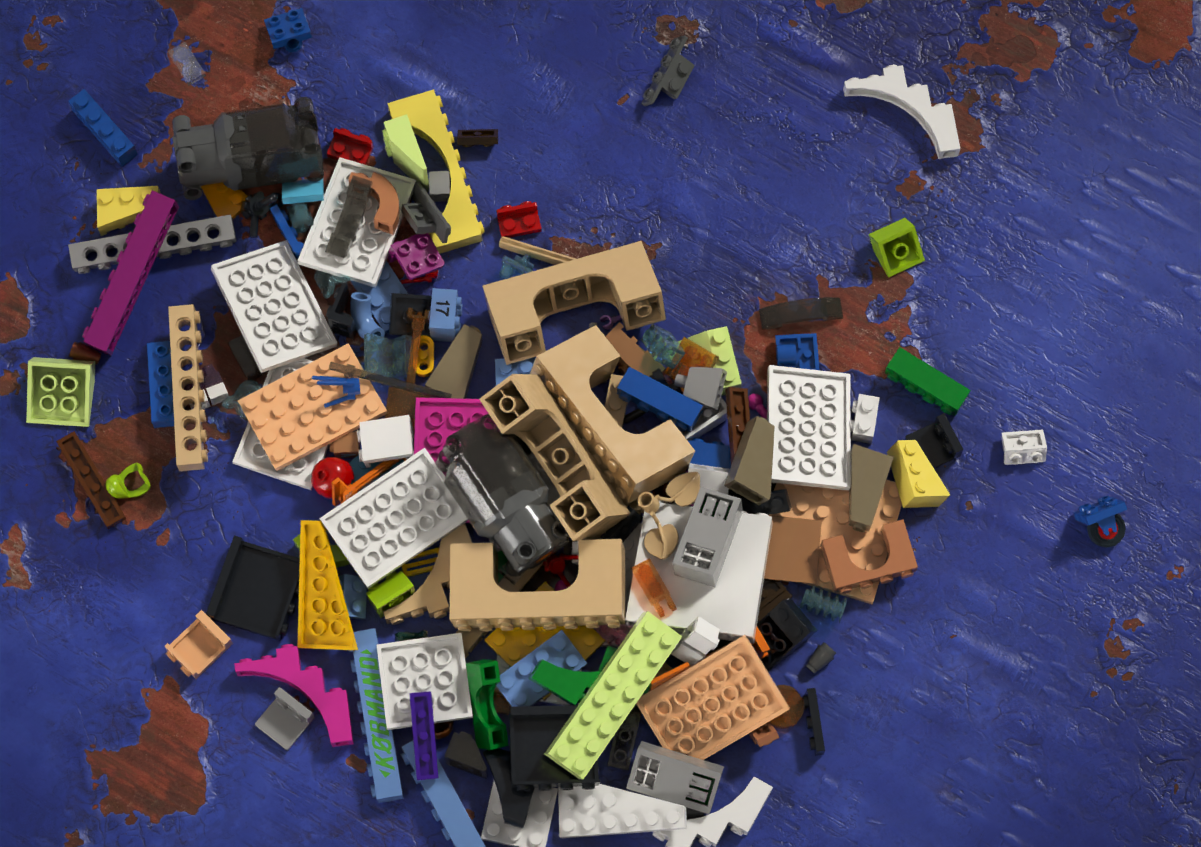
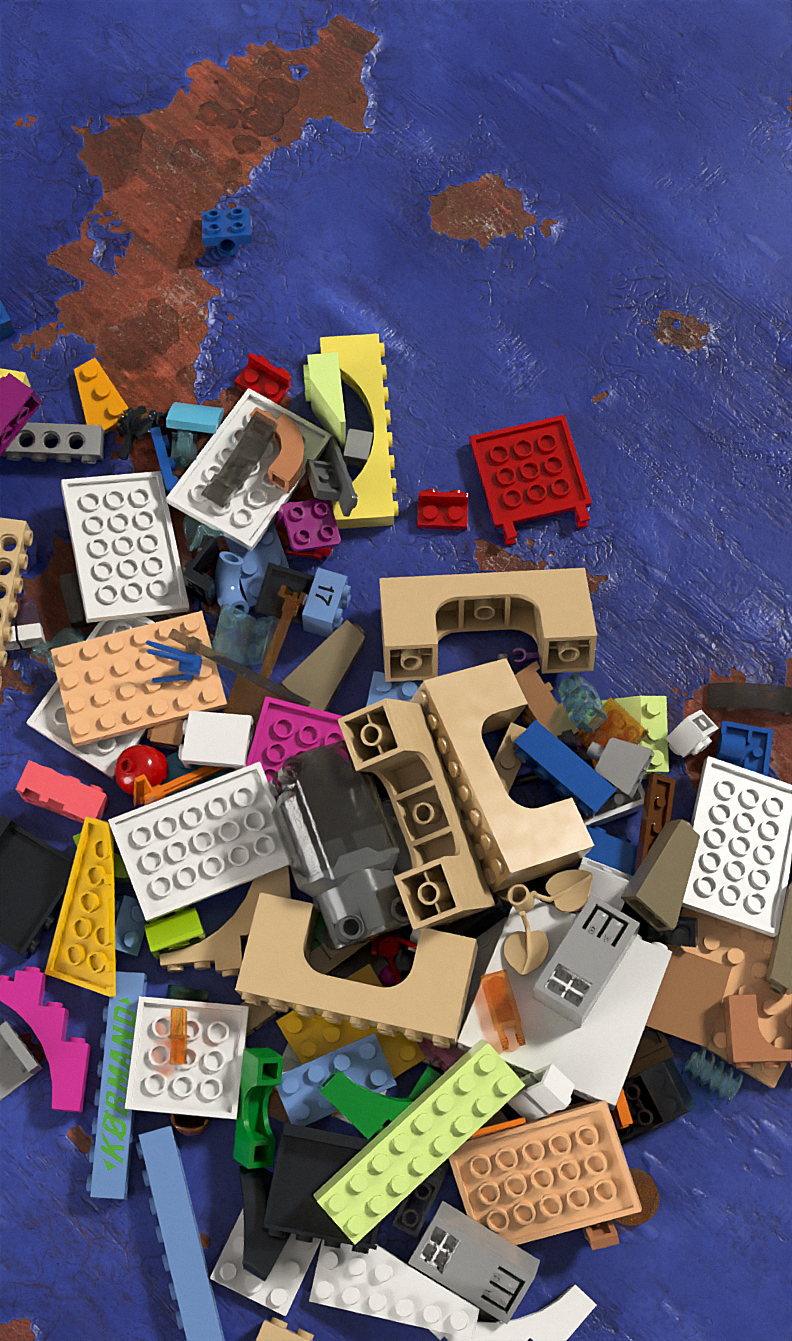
camera: 10 degrees right, 0 degrees up
clear plate [168,42,206,86] -> none
clear smoke piece [172,97,324,200] -> none
yellow tile [401,547,440,577] -> none
dark purple plate [409,691,439,780] -> none
yellow plate [413,335,434,377] -> none
clear smoke slope [445,731,488,779] -> none
dark brown plate [457,129,498,147] -> none
tan axle [499,236,576,265] -> none
clear light blue hips [499,254,534,279] -> none
dark grey bracket [641,35,695,106] -> none
dark pink bar [748,394,767,419] -> none
black plate [802,688,825,756] -> none
dark grey cone [805,642,836,674] -> none
none -> coral wedge [16,760,109,824]
none -> clear orange axle [167,1008,190,1065]
none -> red plate [469,415,592,546]
none -> white brick [665,710,719,758]

